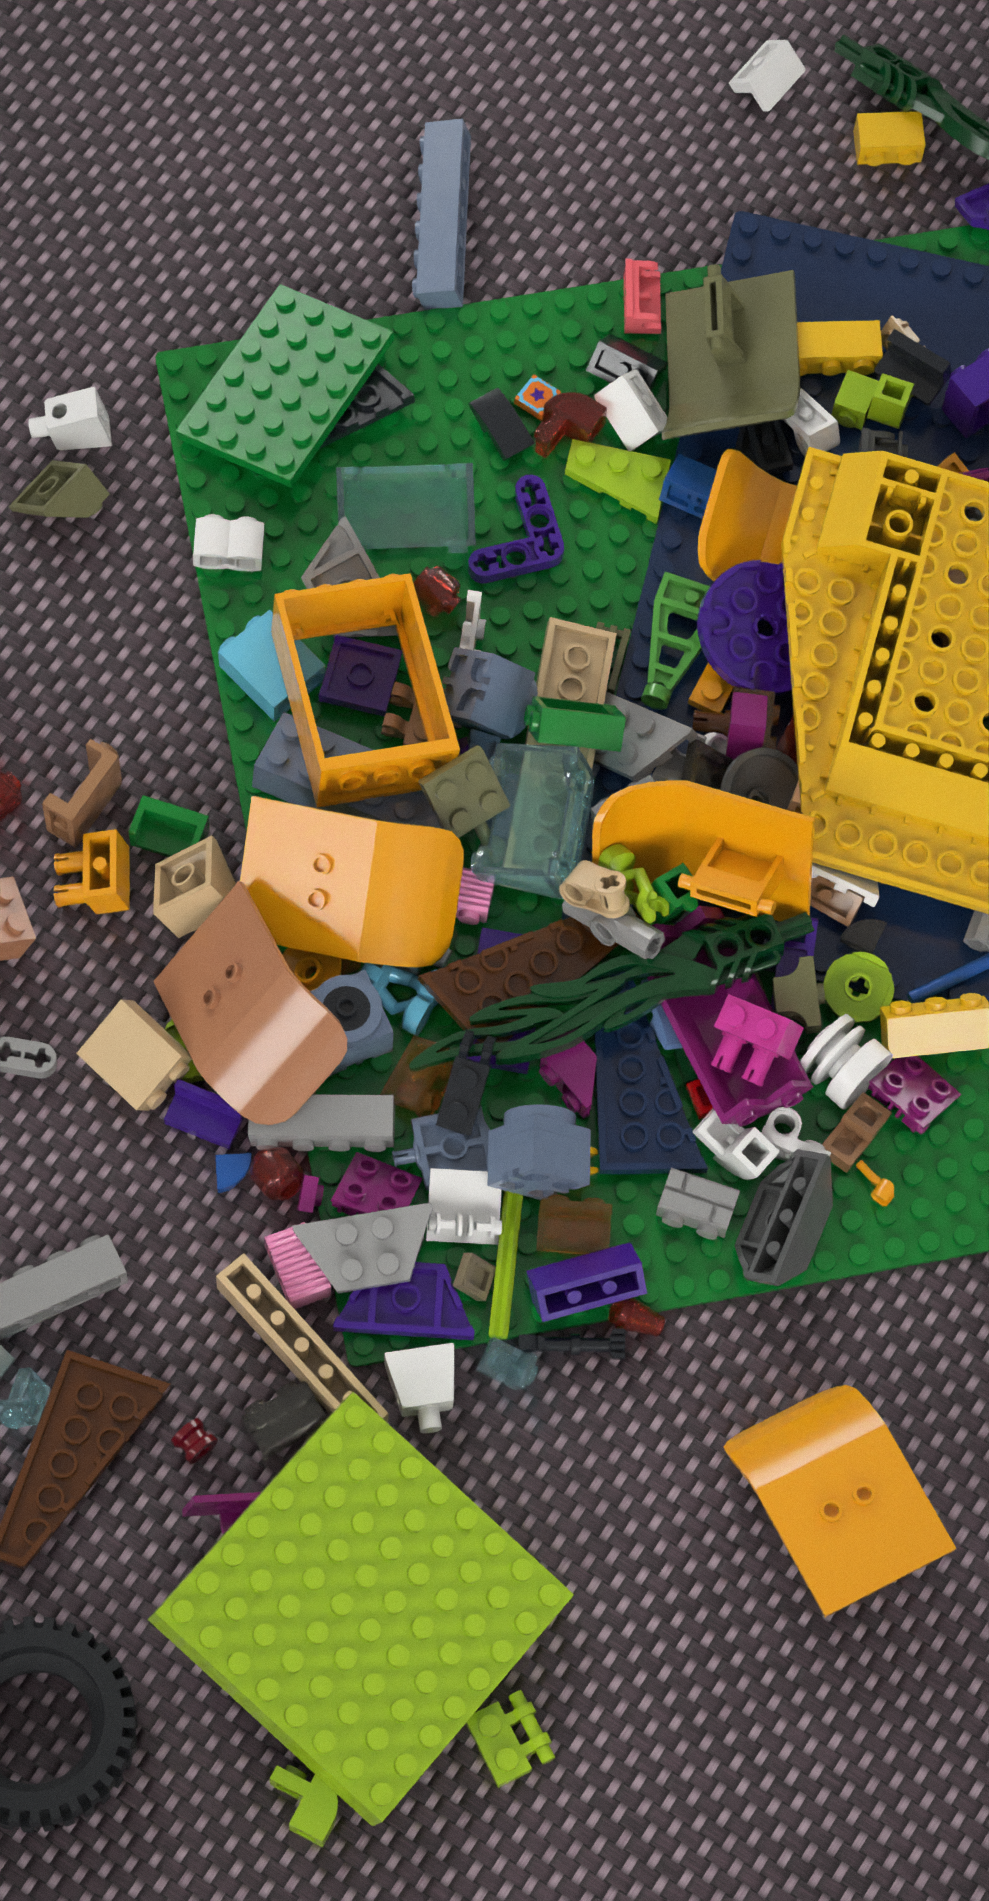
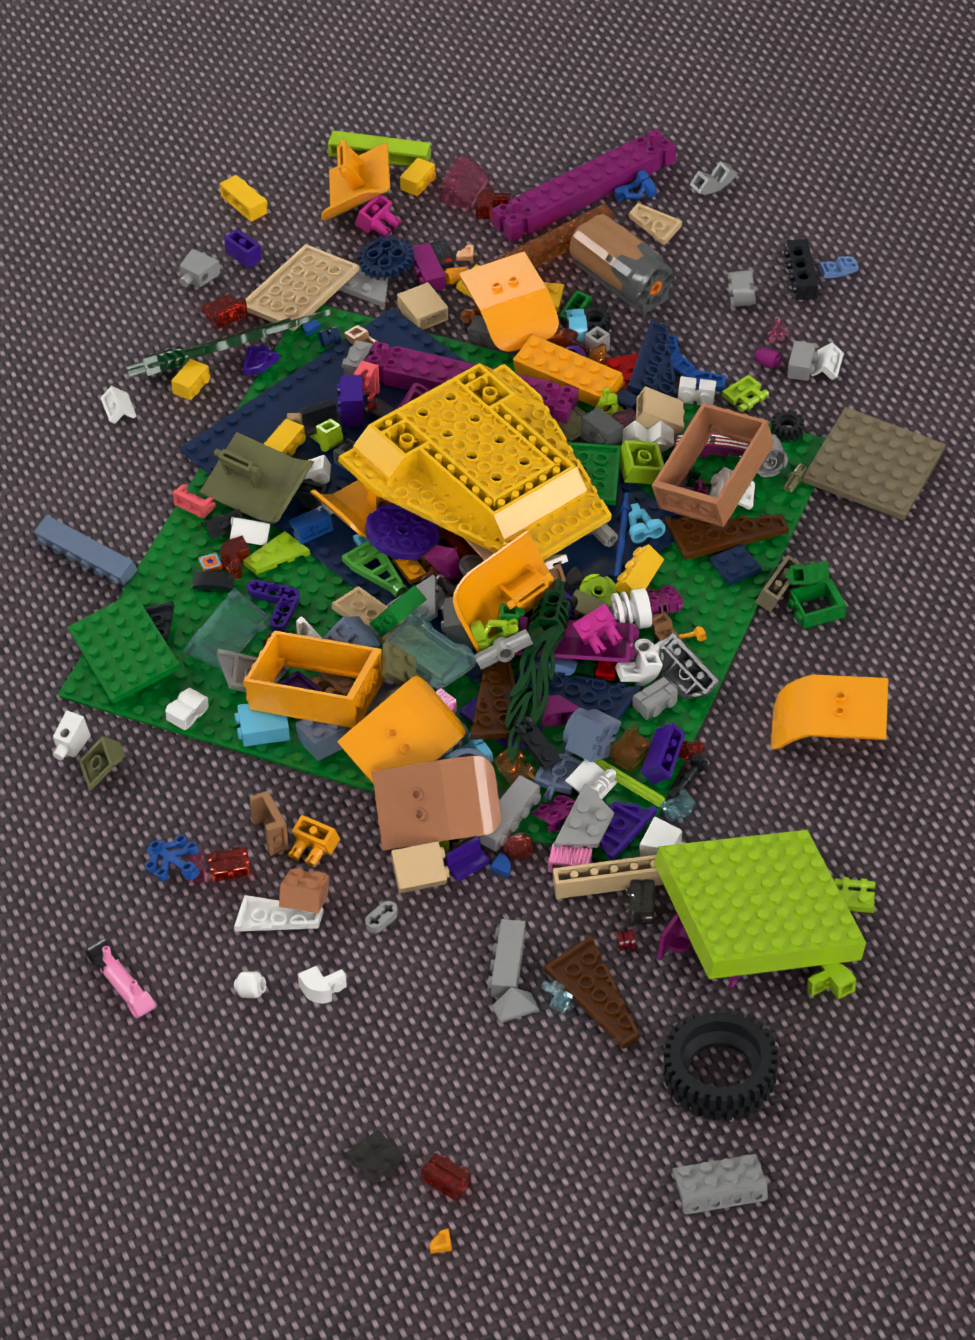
camera: 50 degrees left, 20 degrees down
green panel [129,795,210,857] -> none
tan slope [153,836,236,938] -> none
magenta plate [297,1175,324,1213] -> none
dark tan tile [453,1253,496,1301] -> none
tan piece [559,860,630,918] -> none
lime brick [831,370,879,430] -> none

